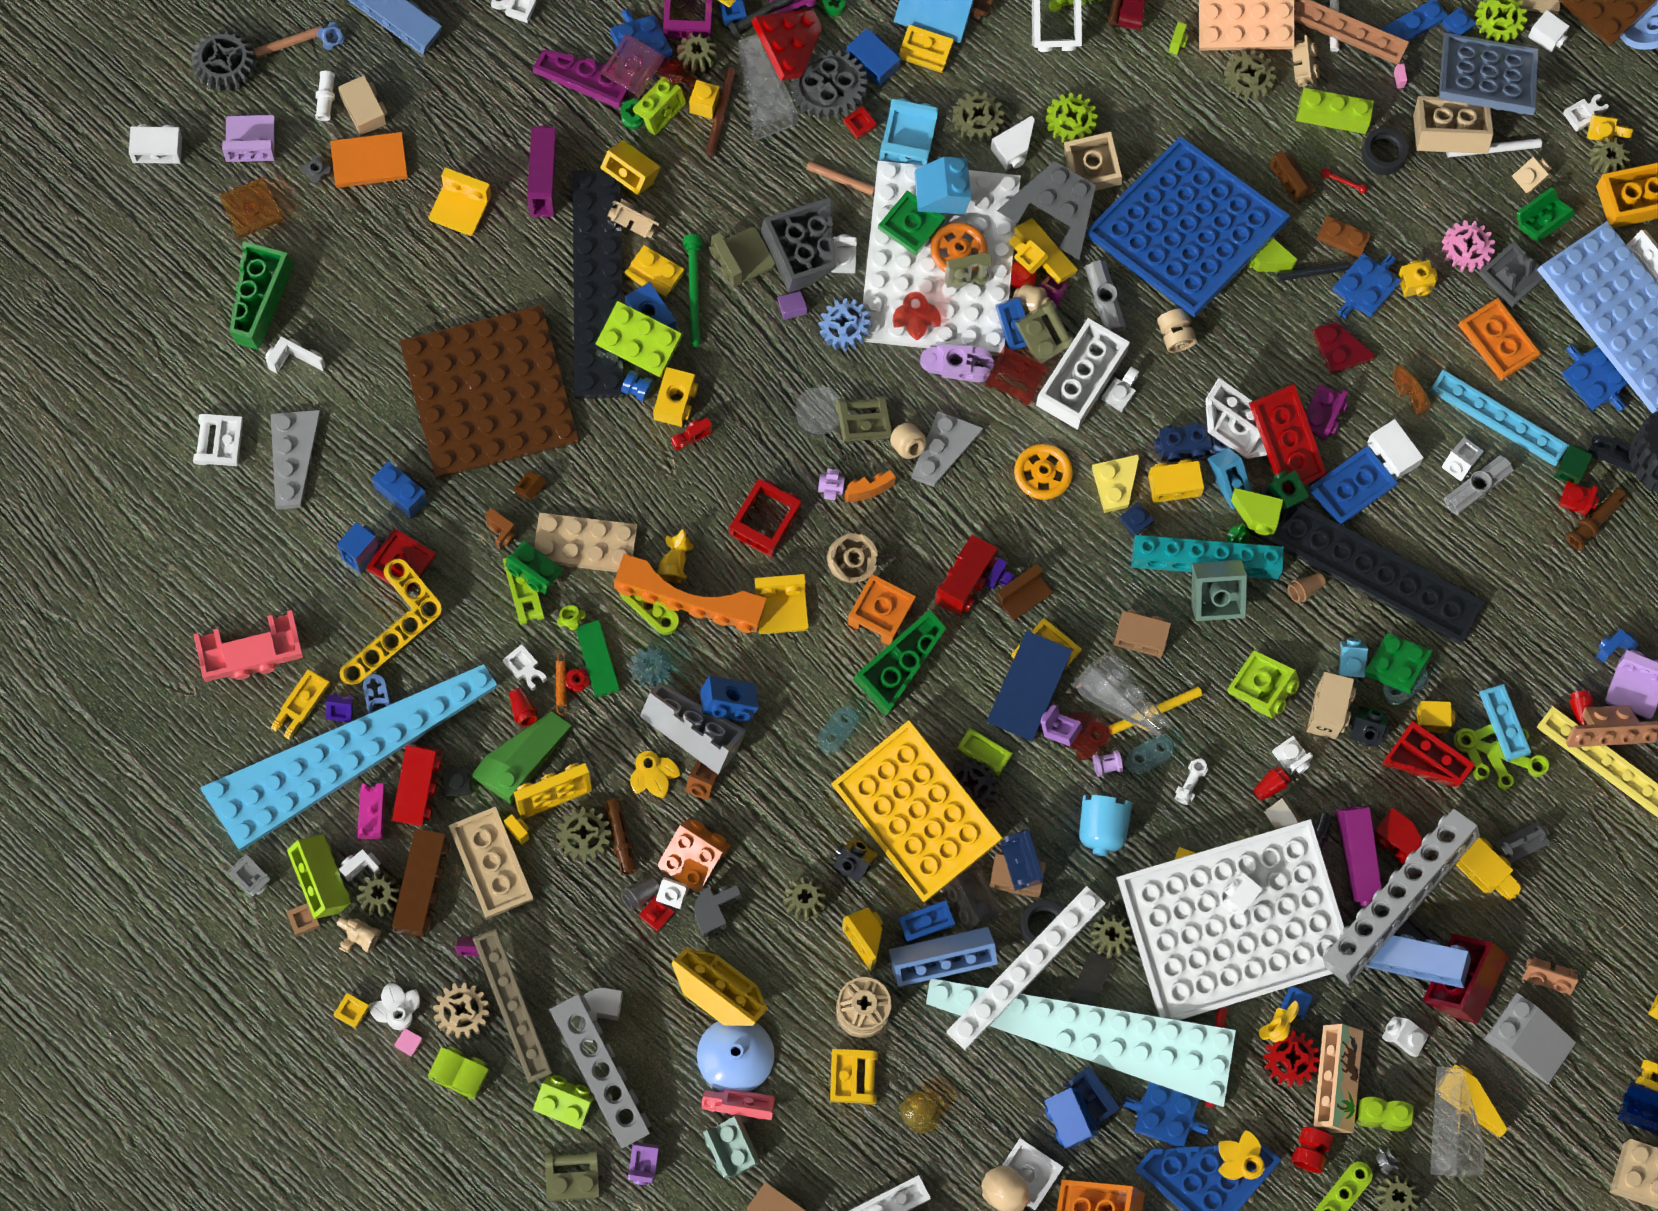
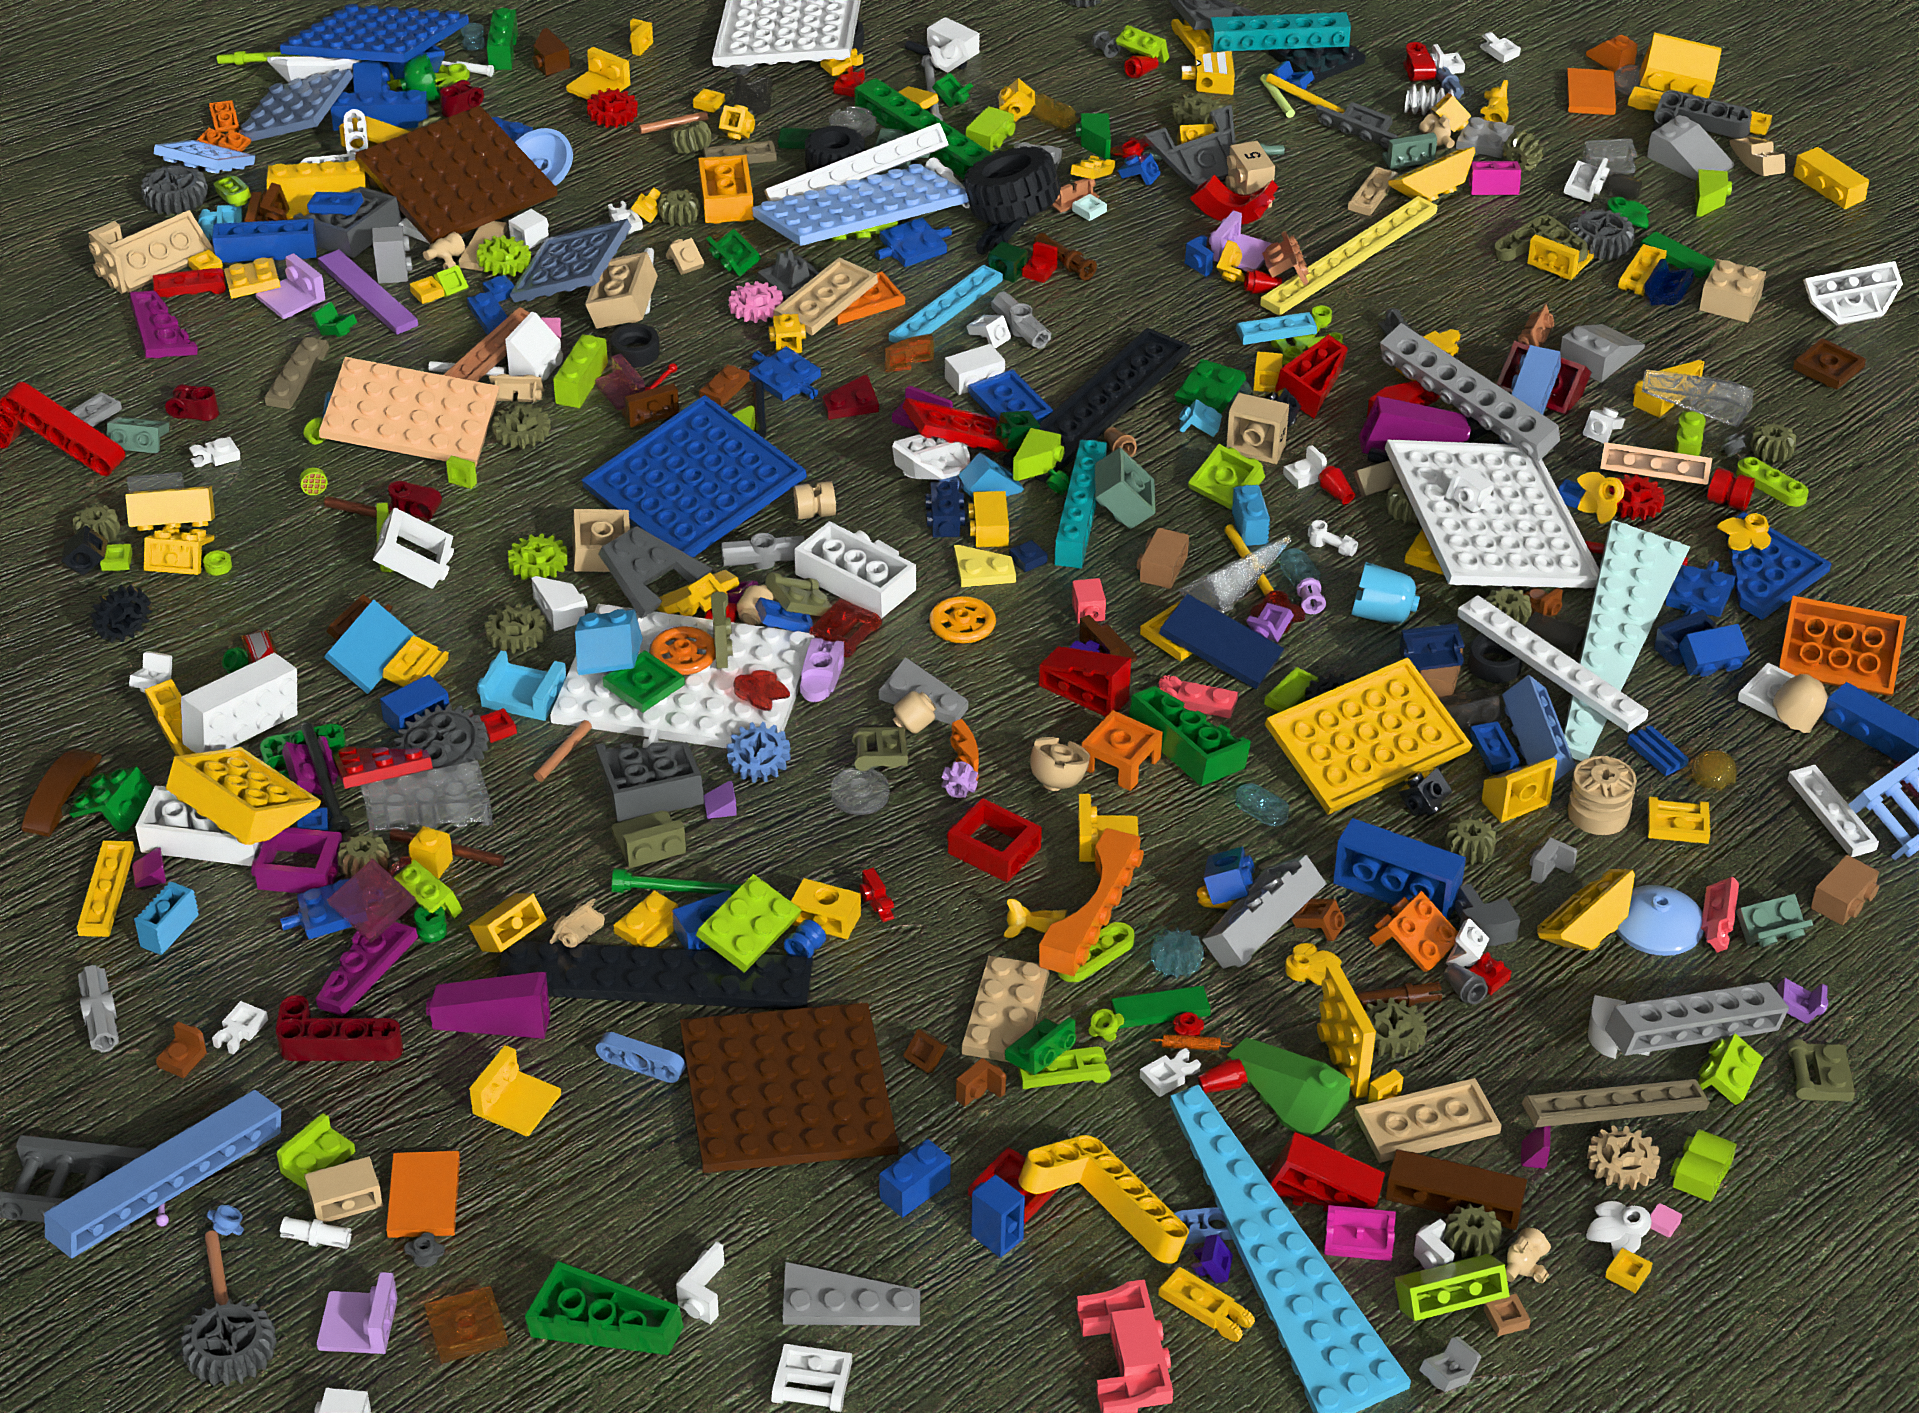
camera: 80 degrees left, 30 degrees down
none -> dark red beam [276,995,404,1061]
none -> lime bracket [277,1113,356,1191]
none -> white slope [505,312,563,382]
none -> clear pink panel [595,353,645,410]
none -> medium blue beam [595,1032,686,1083]
none -> tan plate [774,257,878,336]
none -> coral brick [1072,578,1106,623]
none -> coral hinge [1158,675,1238,719]
none -> yellow bracket [1216,240,1245,283]
none -> dark azure brick [1232,485,1270,546]
none -> blue brick [1333,818,1466,920]
none -> dark orange bracket [1523,587,1563,622]
none -> light grey bracket [1529,837,1577,884]
none -> blue tile [1627,725,1689,776]

